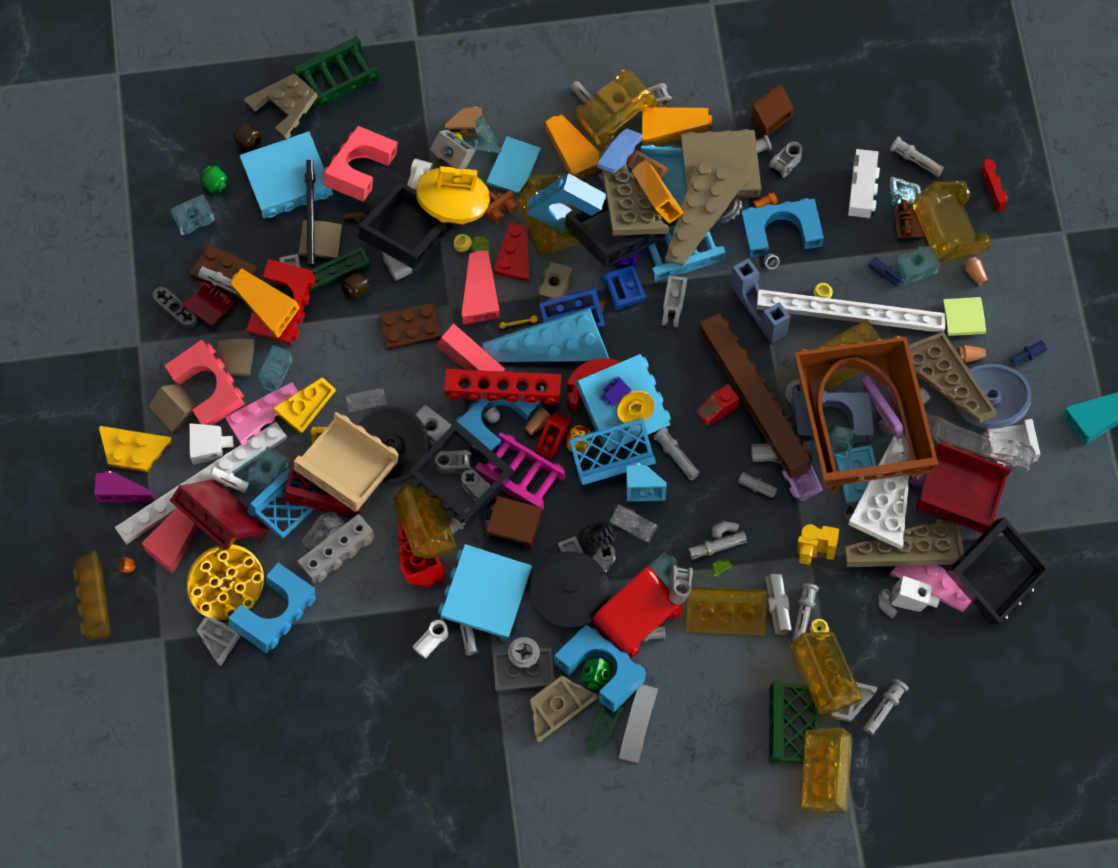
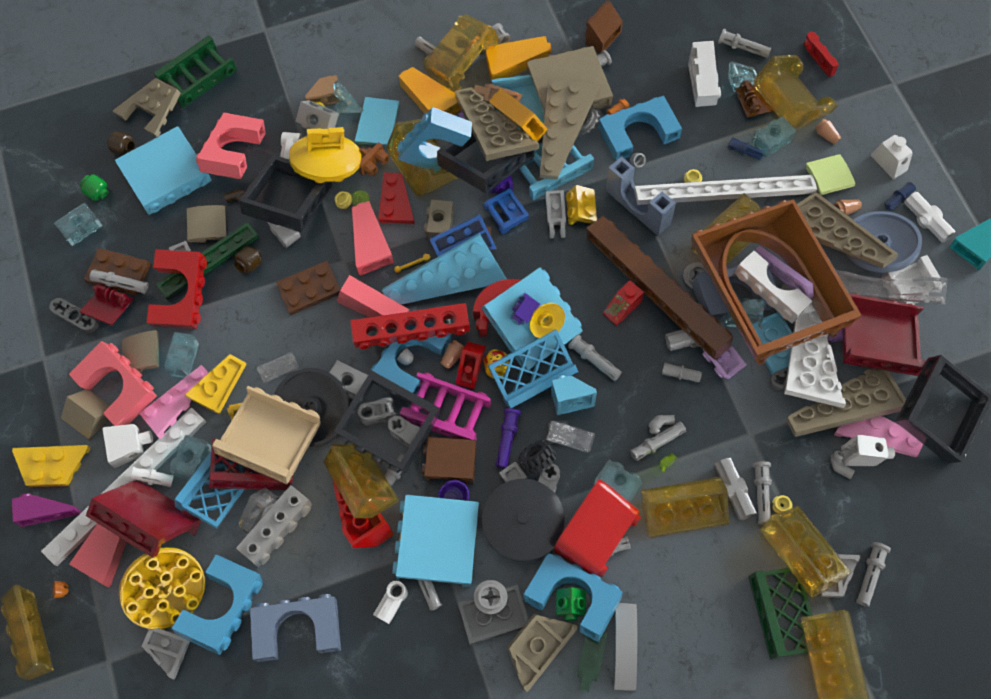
camera: 10 degrees left, 0 degrees up
light orange slope [231,268,299,338] -> none
black bar [304,160,316,266] -> none
medium blue slope [597,129,643,173] -> none
light grey piece [669,565,693,605] -> none
light grey piece [769,142,802,178] -> none
yellow hips [797,524,839,565] -> none
none -> sand blue arch [250,594,341,662]
none -> dark purple hair [438,480,469,501]
none -> dark purple pin [495,408,521,469]
none -> yellow bracket [566,185,597,225]
none -> white arch [734,251,812,323]
none -> white torso [871,135,913,180]
none -> white piece [904,192,956,242]

